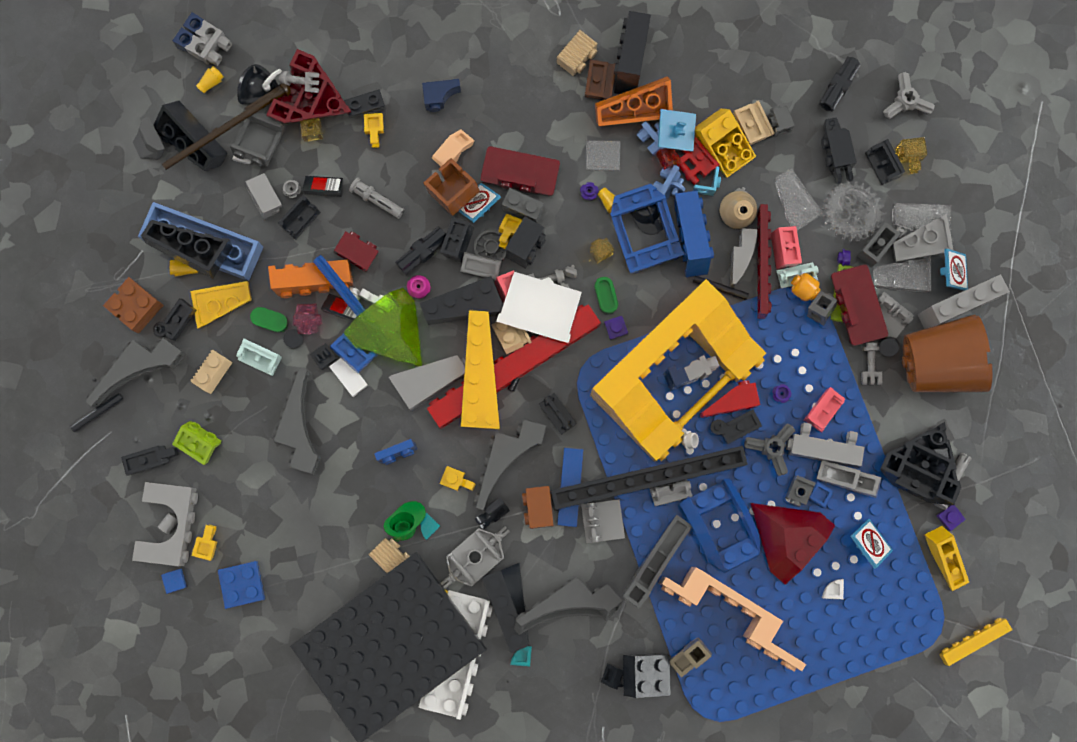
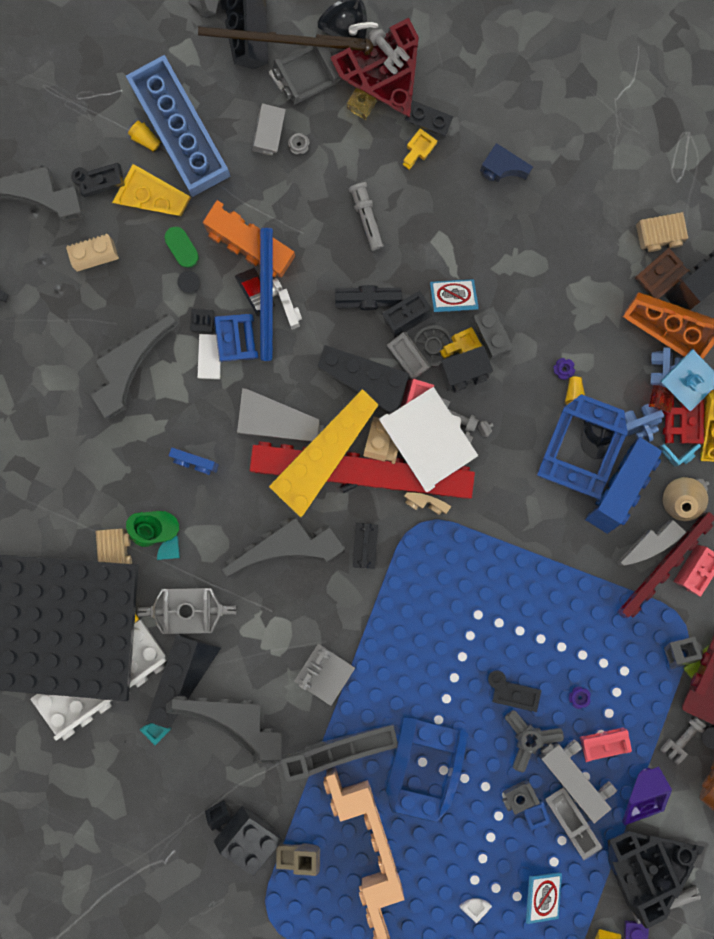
camera: 40 degrees right, 5 degrees up
dark orange piece [103,277,164,334] -> none
black wedge [141,220,233,279] -> none
lime bracket [172,421,222,465] -> none
light aqua hinge [236,339,282,376] -> none
black hinge [278,195,321,240] -> none
clear pink brick [293,304,322,334] -> none
slope [302,176,343,197] -> none
dark red brick [334,231,379,272] -> none
clear neon green wedge [344,287,422,367] -> none
dark pink plate [407,275,431,299] -> none
dark orange piece [423,158,480,216] -> none
light nougat slope [432,129,475,166] -> none
yellow plate [440,466,476,491] -> none
black plate [475,498,510,529] -> none
dark red bracket [481,146,560,196] -> none
dark orange piece [522,486,554,529] -> none
black brick [551,446,748,510] -> none
blue tile [557,448,583,527] -> none
clear piece [586,141,620,171] -> none
clear yellow plate [590,237,614,264] -> none
yellow brick [590,279,766,462] -> none
green tile [594,277,618,314] -> none
dark purple plate [604,316,628,340] -> none
light grey hinge [650,480,693,506] -> none
hips [663,355,719,392] -> none
white plate [682,431,699,450] -> none
black bar [693,275,749,300] -> none
red slope [700,380,760,418] -> none
dark red wedge [750,503,835,585] -> none
light aqua hinge [776,262,819,289] -> none
light orange head [791,273,820,301] -> none
none -> tan slope [404,492,451,515]
none -> dark purple slope [622,767,672,825]

